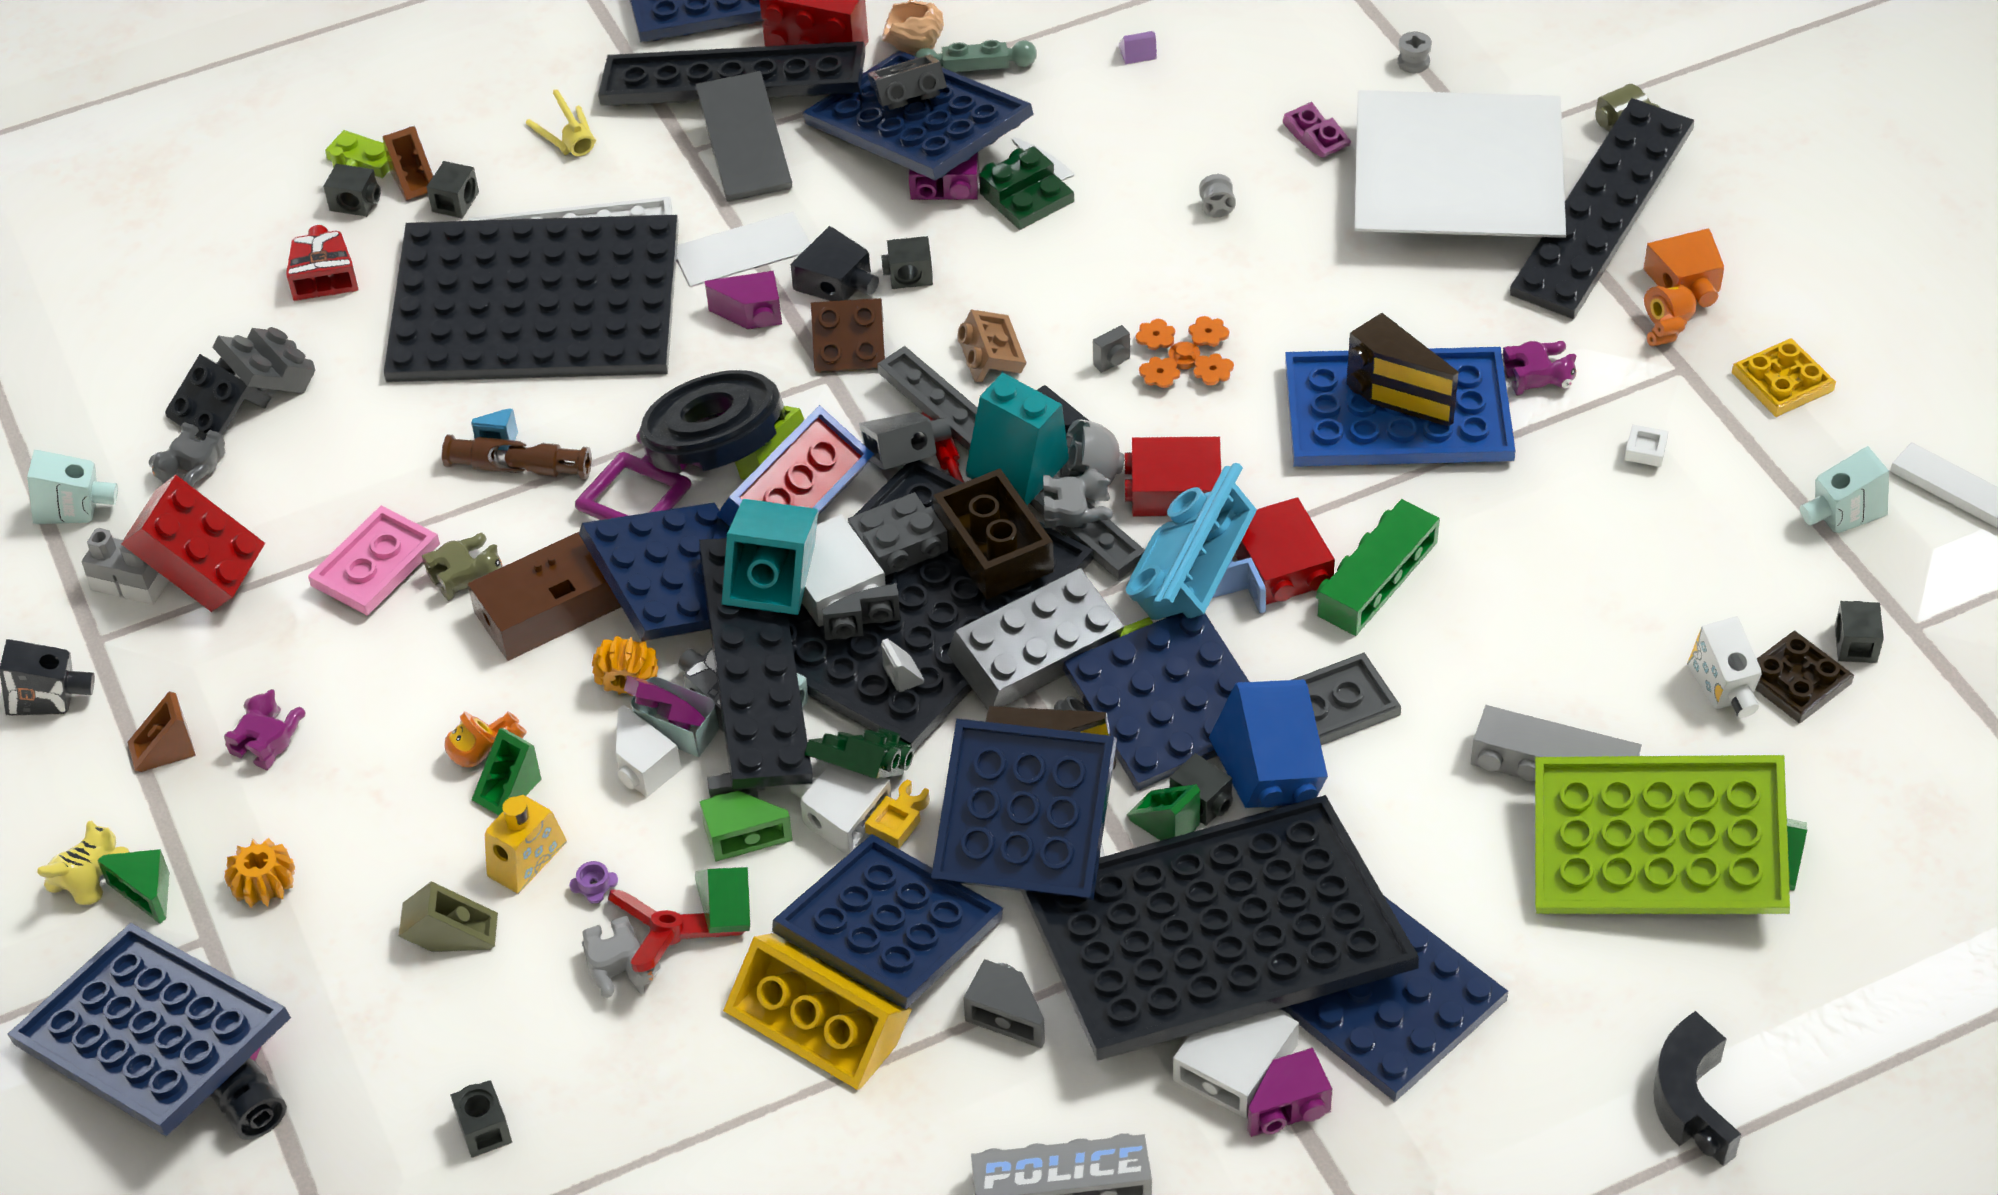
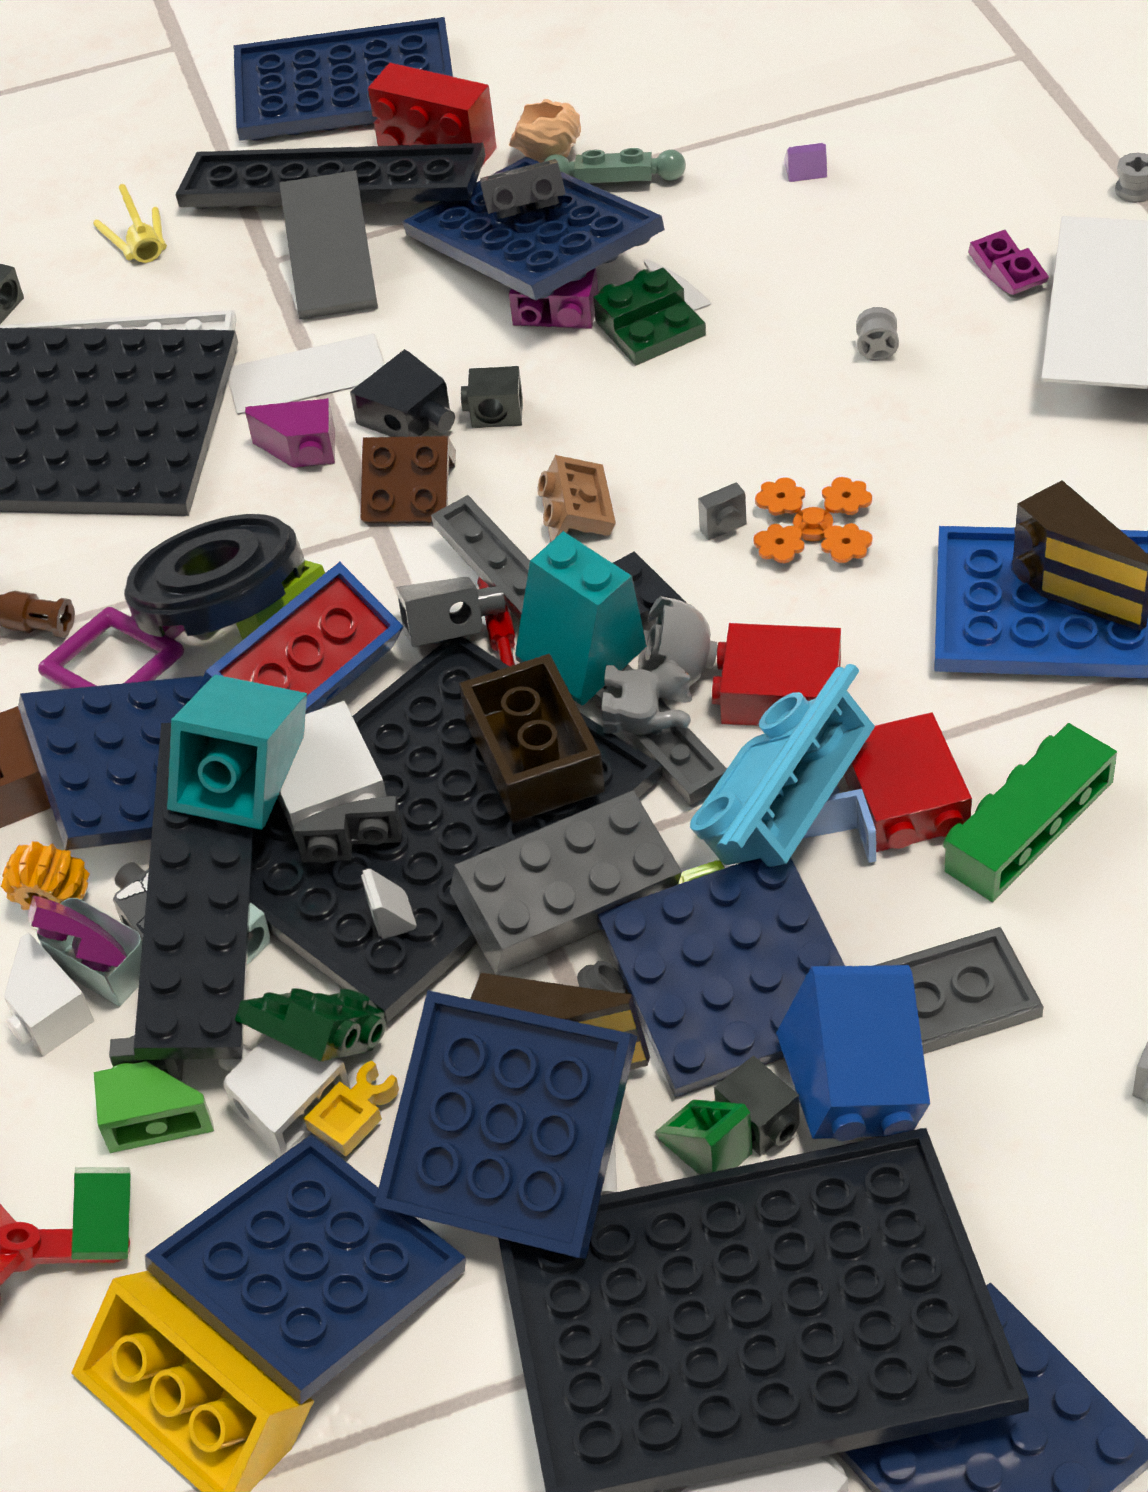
camera: 10 degrees right, 0 degrees up
dark grey plate [848,492,949,576] -> none
dark grey slope [963,959,1045,1048] -> none

